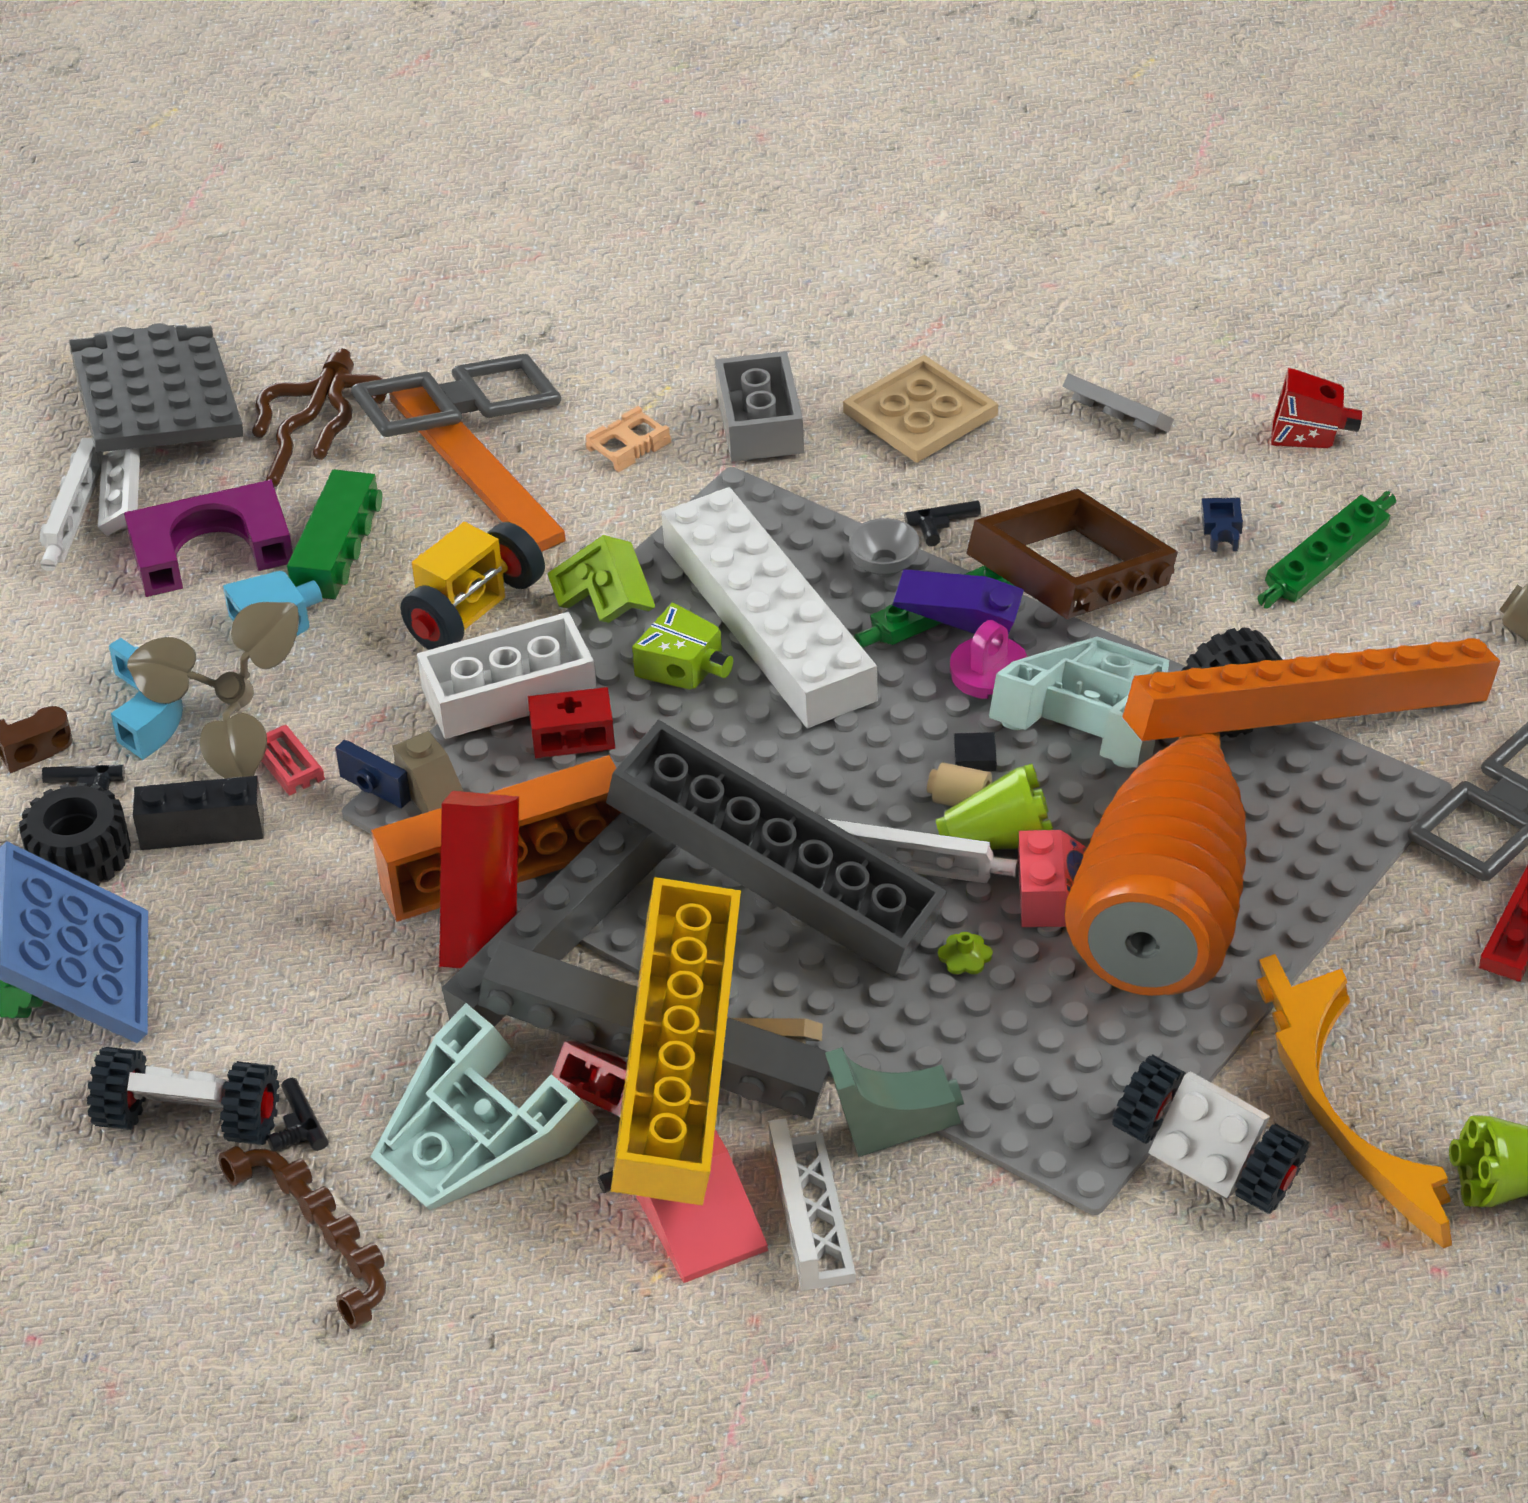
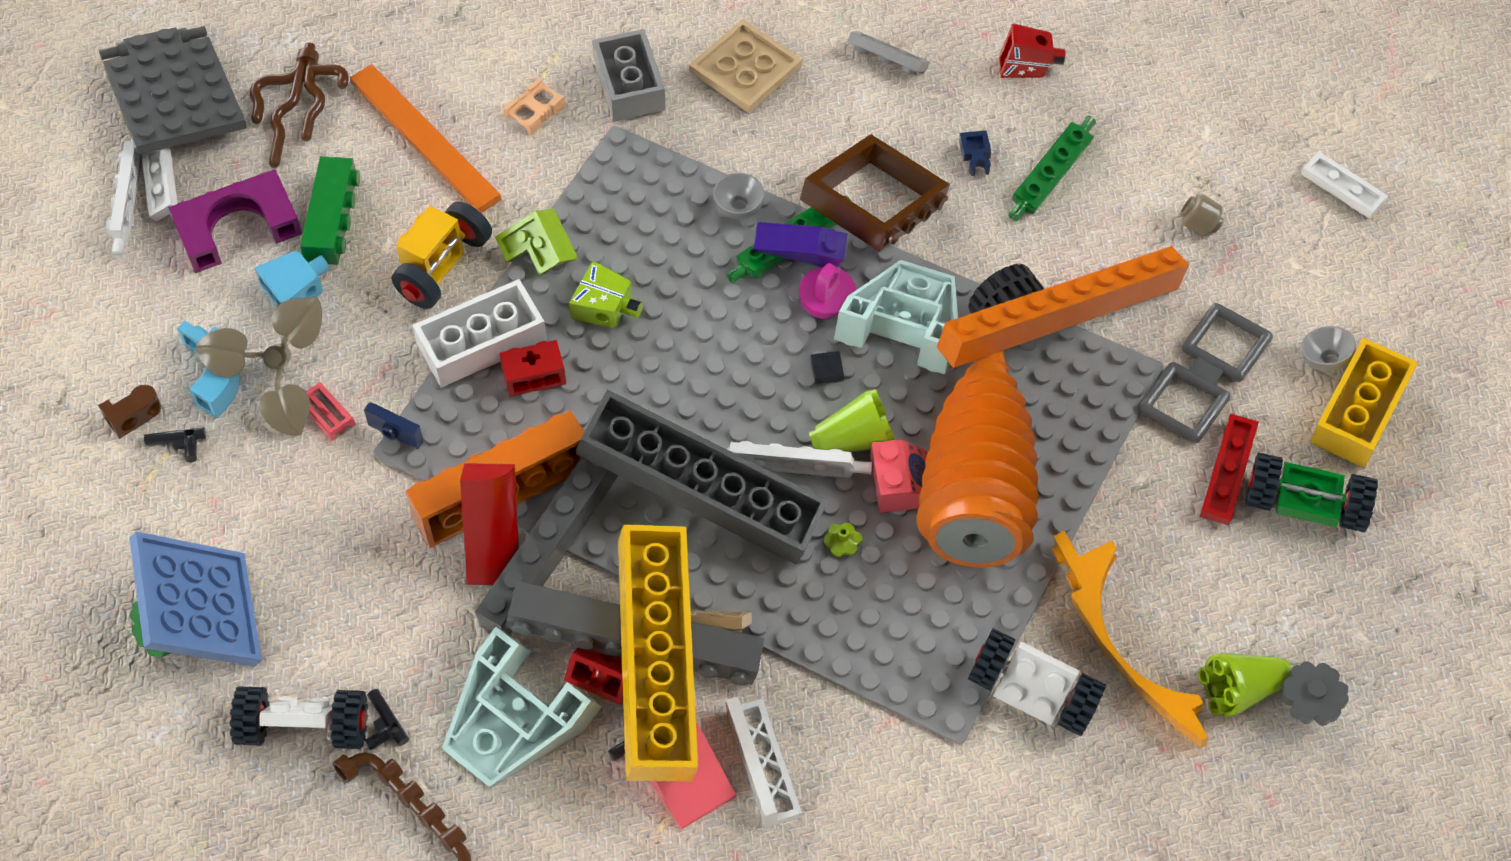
camera: 10 degrees left, 15 degrees up
black tyre [19,783,131,886] -> none
black brick [133,776,264,850] -> none
dark grey bar [351,354,561,437] -> none
dark tan slope [392,730,464,813] -> none
white brick [661,487,878,729] -> none
sand green arch [825,1047,964,1157] -> none
black hose [904,500,981,546] -> none
tan brick [927,762,992,807] -> none

